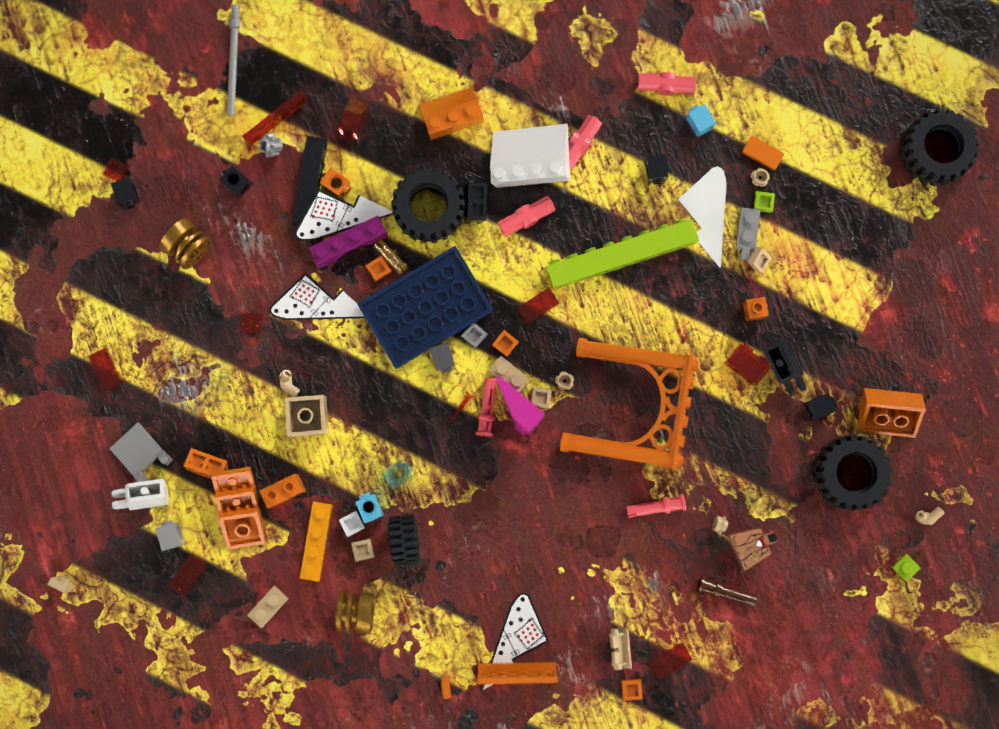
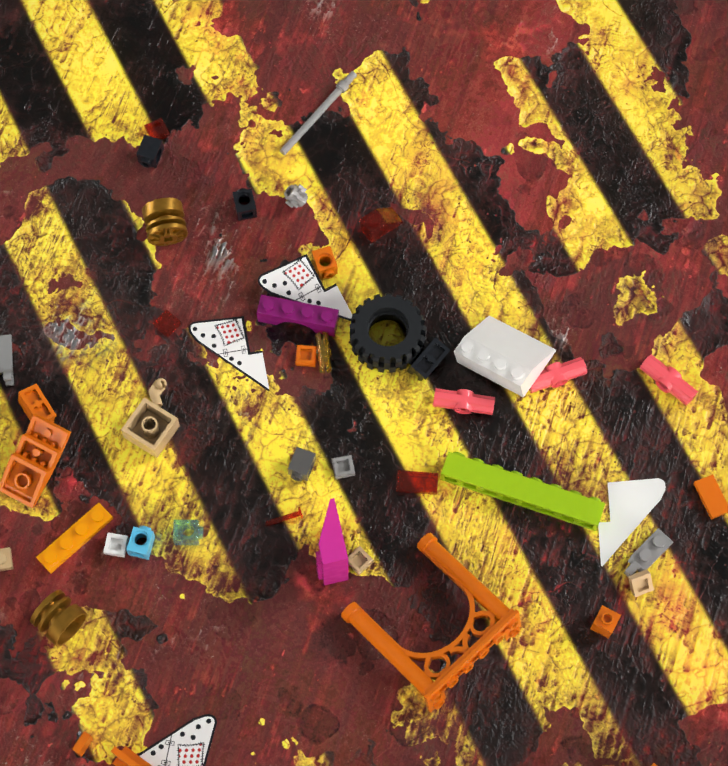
camera: 30 degrees right, 15 degrees down
clear red tile [88,348,123,391] -> none
clear red tile [242,89,308,146] -> none
orange brick [259,474,306,508] -> none
black beam [292,136,327,227] -> none
tan tile [351,538,375,562] -> none
dark blue plate [357,246,494,369] -> none
black tyre [388,514,420,566] -> none
orange slope [419,87,484,140] -> none
coral pin [475,378,497,437] -> none
tan plate [489,356,530,392] -> none
orange plate [492,330,519,357] -> none
tan plate [555,372,574,390] -> none
coral pin [626,494,687,518] -> none
black brick [645,154,669,185] -> none
medium azure brick [686,104,716,137] -> none
clear red brick [724,343,771,386] -> none
tan plate [751,168,770,187] -> none
lime tile [753,191,775,213] -> none
black hinge [763,340,807,396] -> none
black brick [803,393,836,421] -> none

